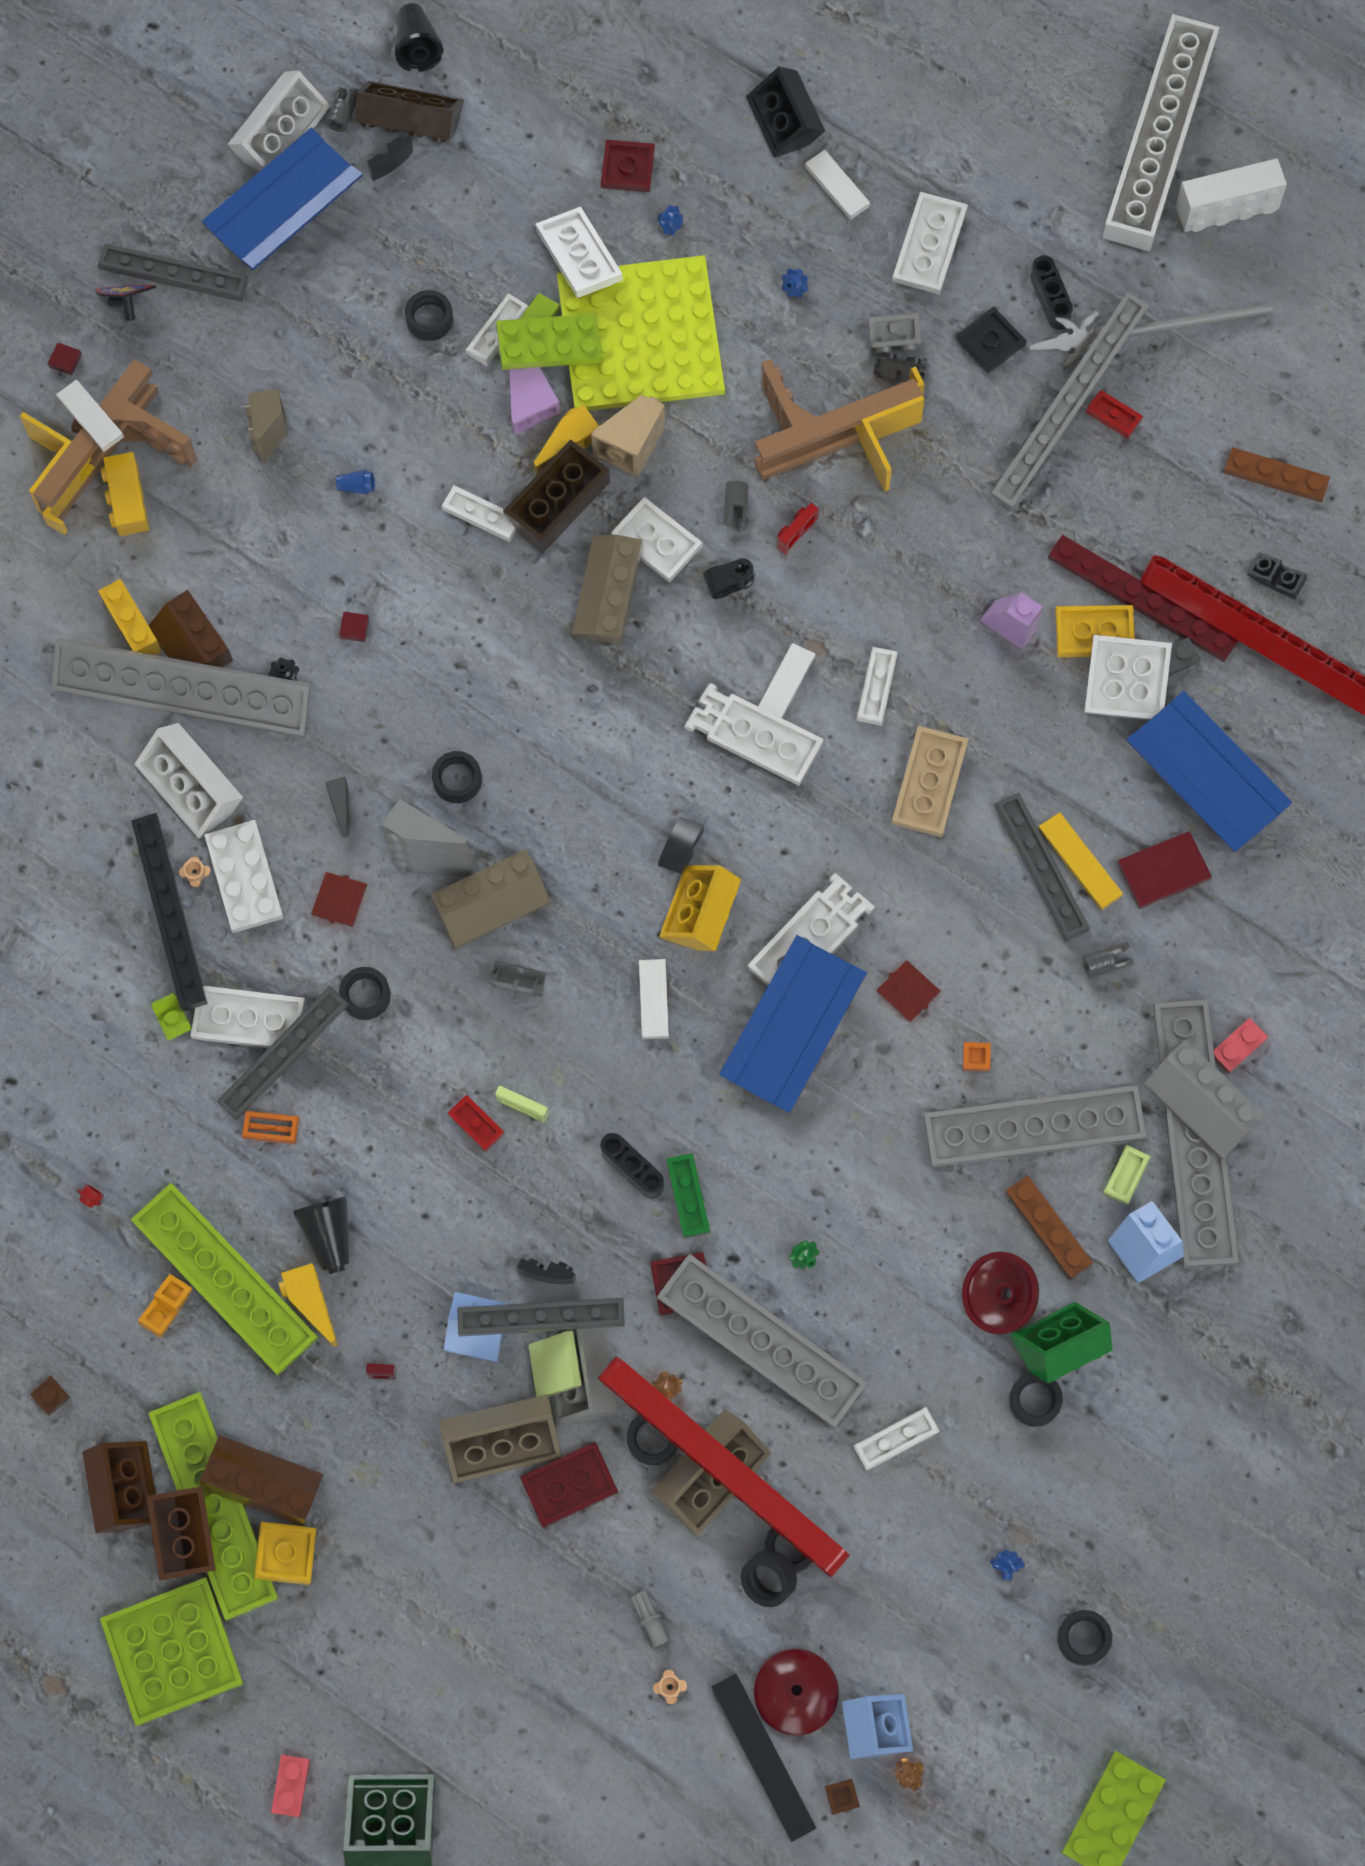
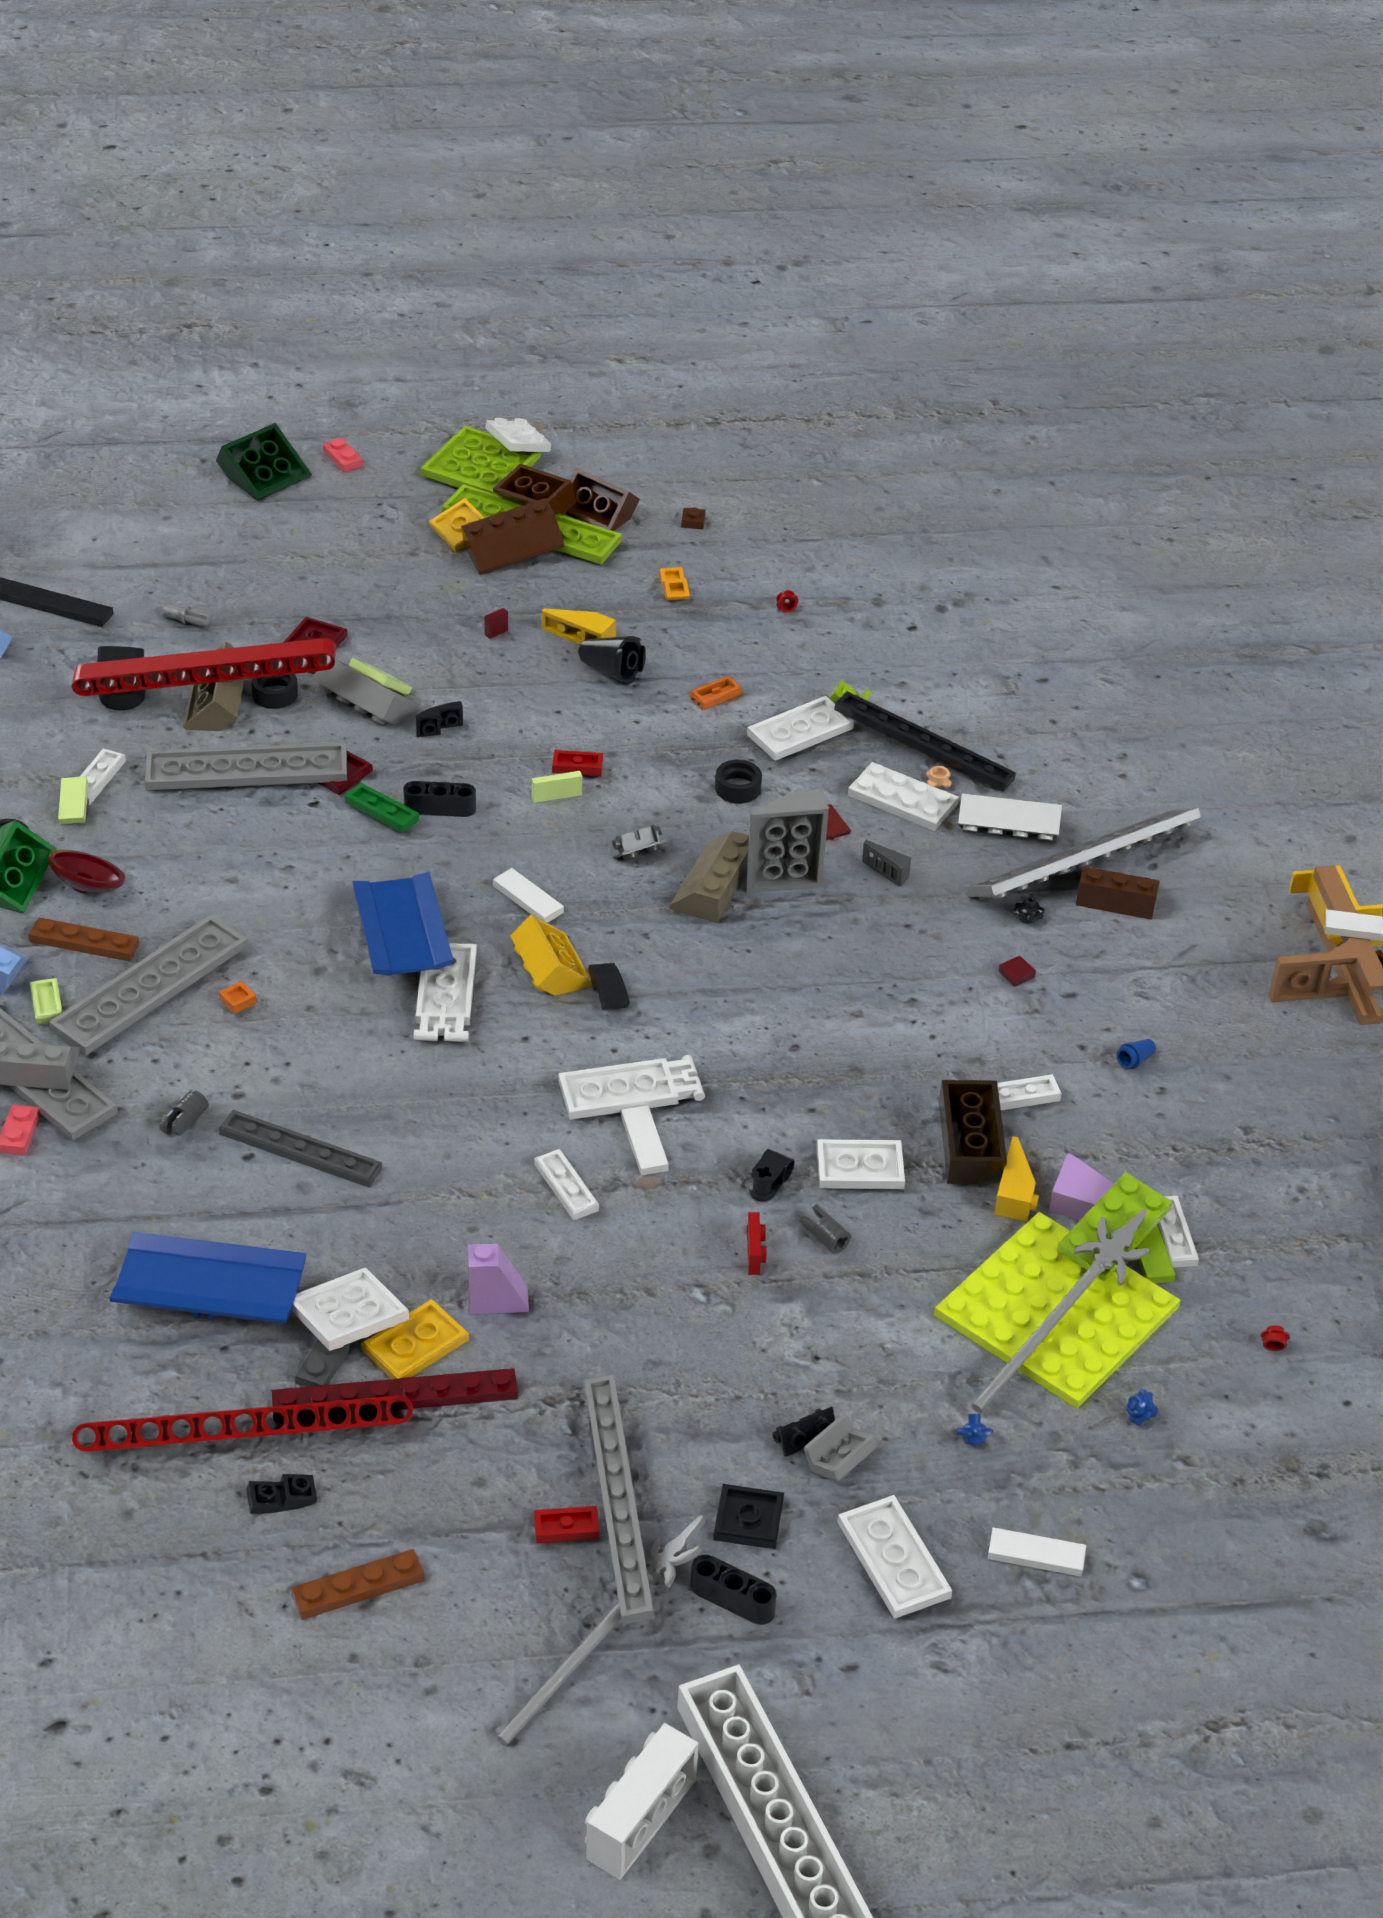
camera: 135 degrees right, 30 degrees down
yellow brick [98,579,162,655] -> none
yellow brick [101,452,150,536] -> none
lime plate [130,1183,319,1376] -> none
dark grey tile [217,985,350,1120] -> none
dark tan slope [245,389,288,461] -> none
black tyre [405,290,453,341] -> none
black tyre [431,751,482,804] -> none
dark tan slope [439,1395,562,1483] -> none
light blue slope [444,1292,508,1363] -> none
dark grey tile [457,1297,625,1337] -> none
white plate [535,207,623,298] -> none
dark tan slope [571,535,644,646] -> none
tan slope [591,395,665,477] -> none
dark red plate [601,139,655,192] -> none
clear orange plant [651,1371,683,1400] -> none
light nougat plate [653,1670,687,1704] -> none
black slope [746,66,825,157] -> none
medium nougat piece [754,359,925,492] -> none
dark red dish [754,1649,839,1736] -> none
green plant [789,1240,820,1269] -> none
clear red piece [876,960,941,1023] -> none
tan plate [891,726,969,837] -> none
yellow tile [1038,812,1123,911] -> none
dark red tile [1117,831,1212,909] -> none
none -> yellowish green tile [58,776,88,824]
none -> white plate [485,418,551,452]
none -> light grey piece [972,1209,1149,1413]
none -> red plate [1260,1325,1290,1351]

